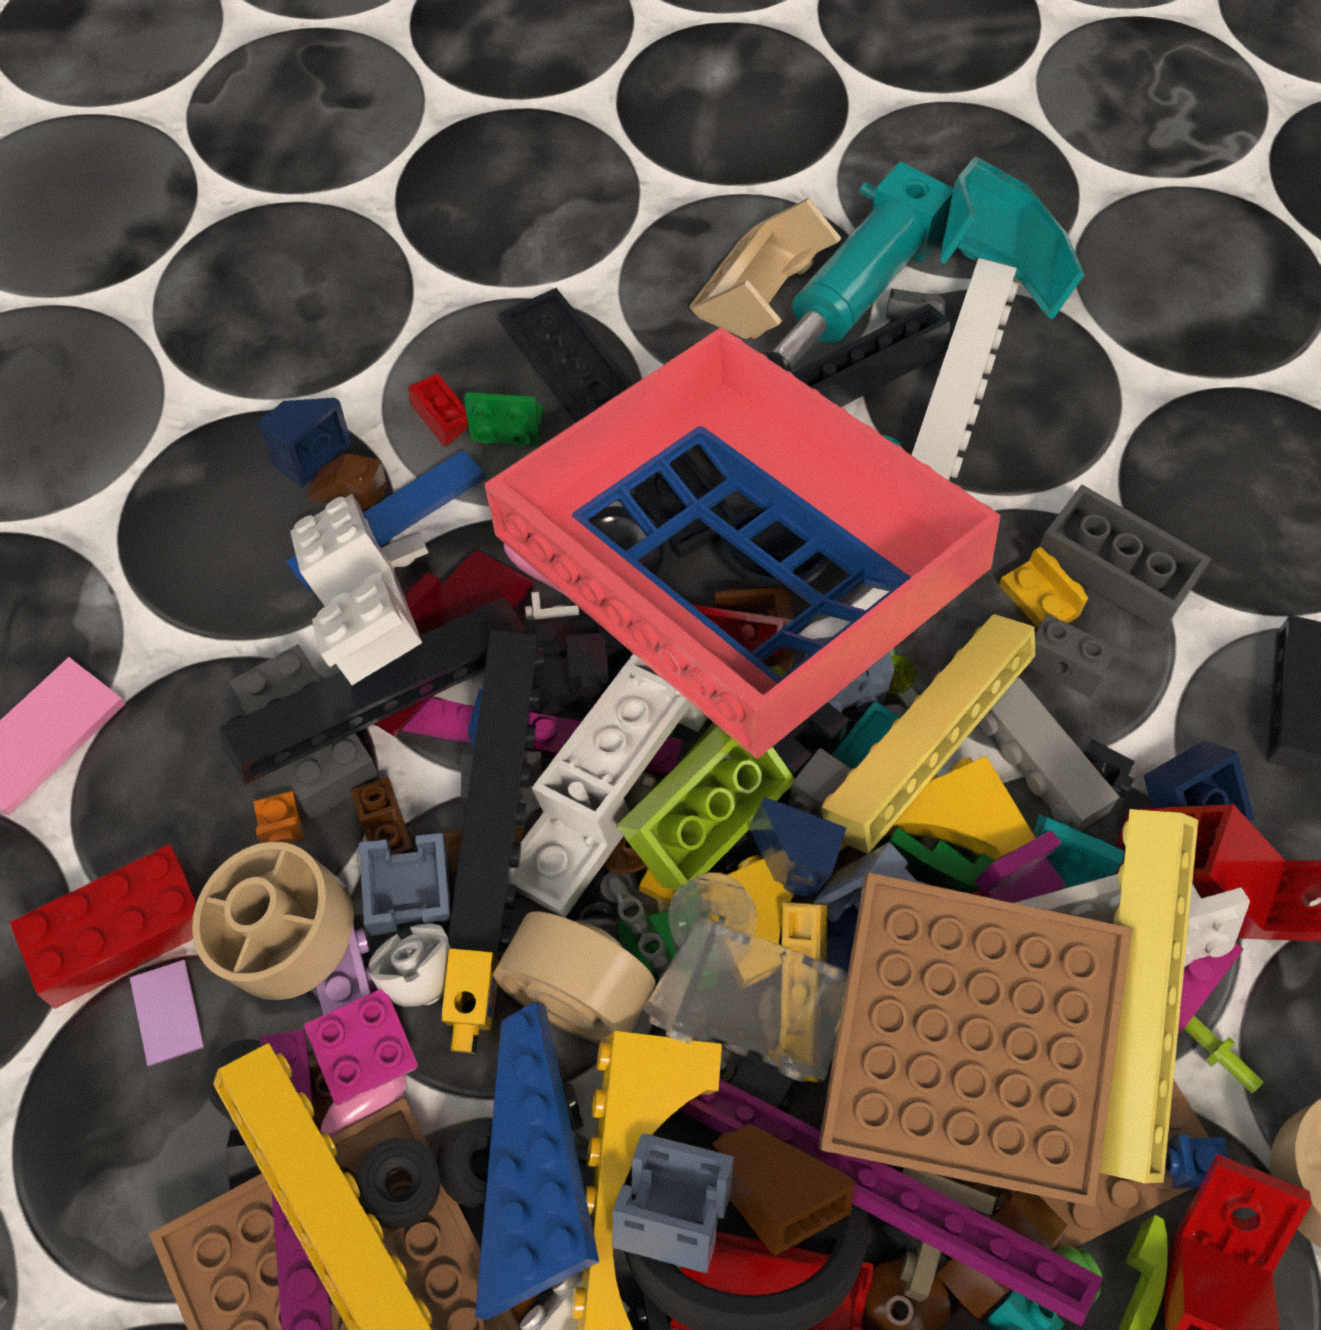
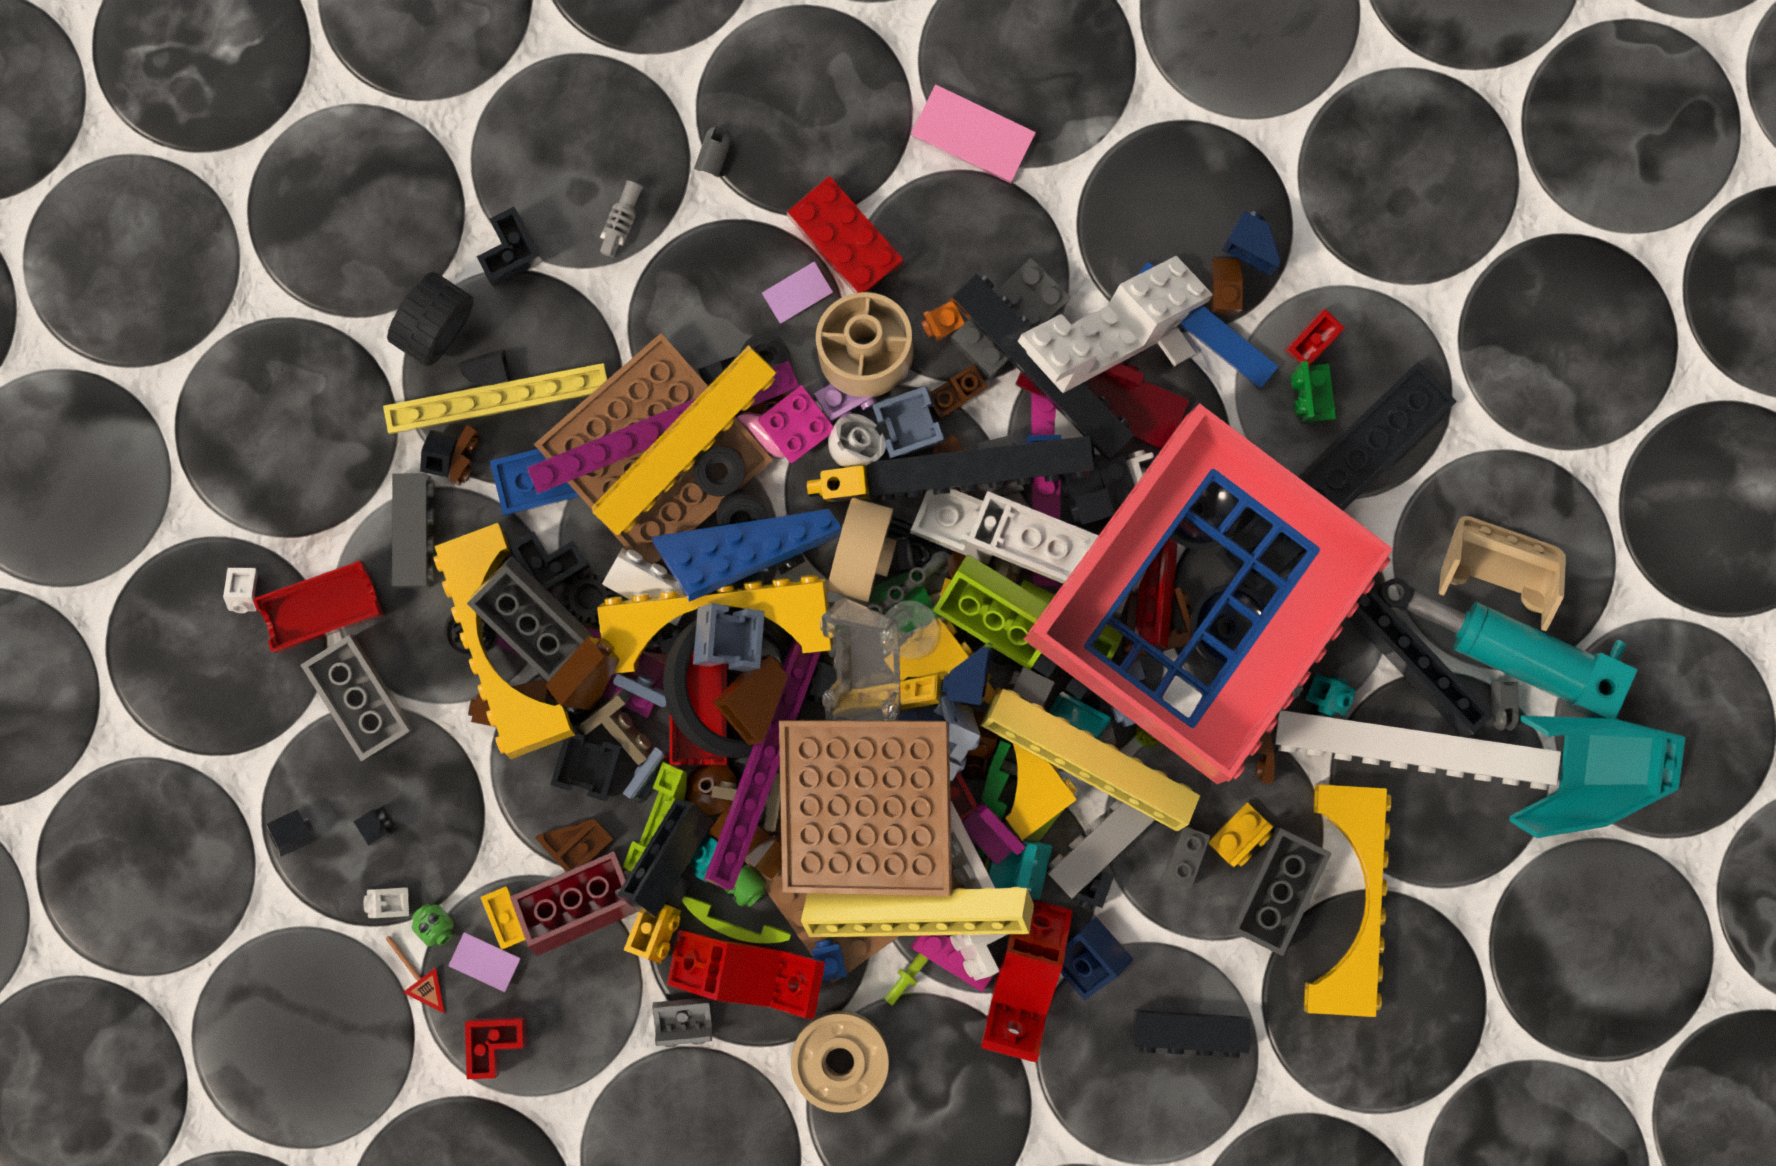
camera: 80 degrees right, 25 degrees up
none -> yellow arch [1304,784,1391,1017]

